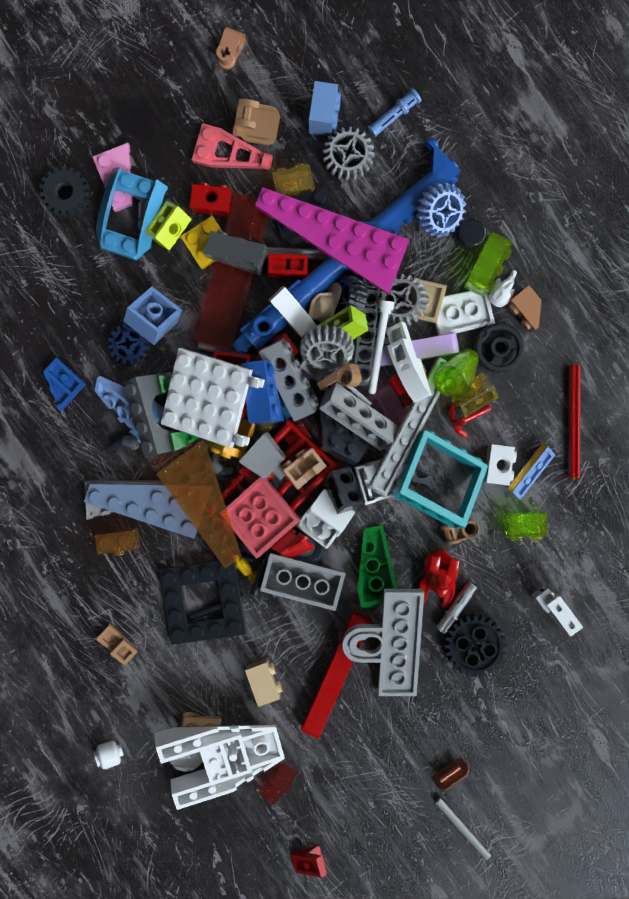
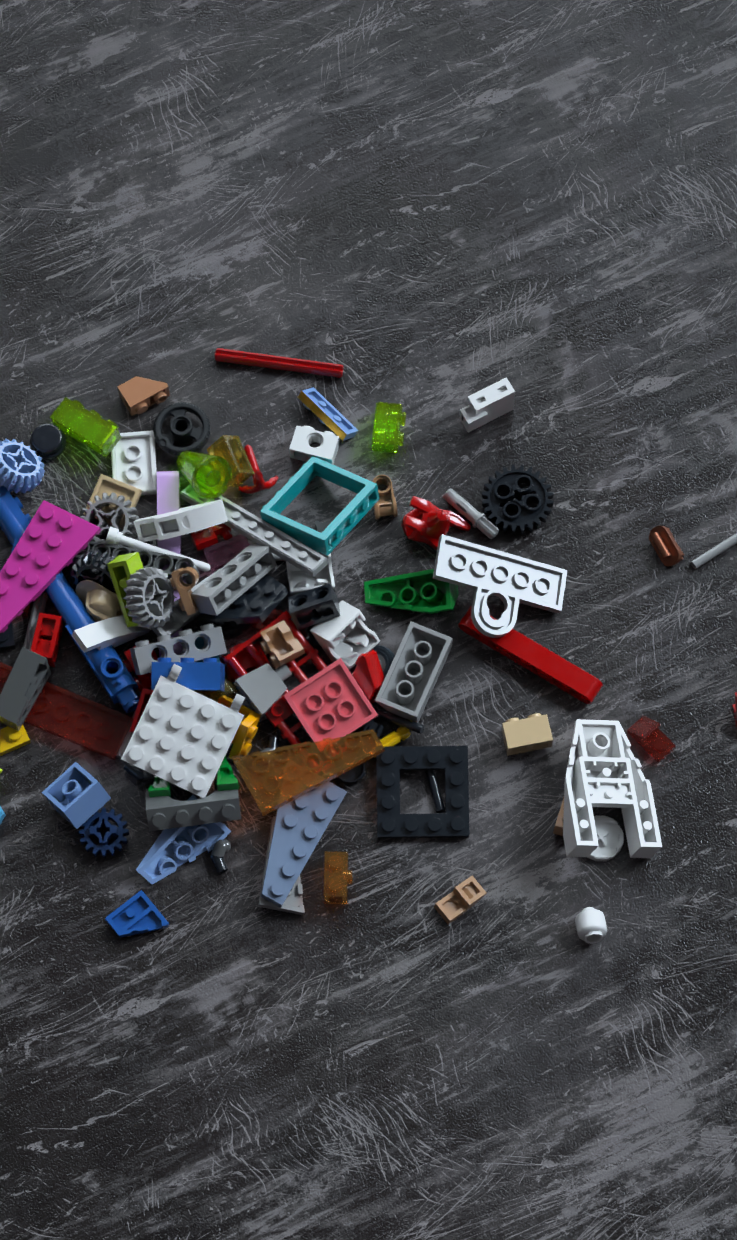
camera: 80 degrees left, 20 degrees down
white piece [489,270,517,307] -> none

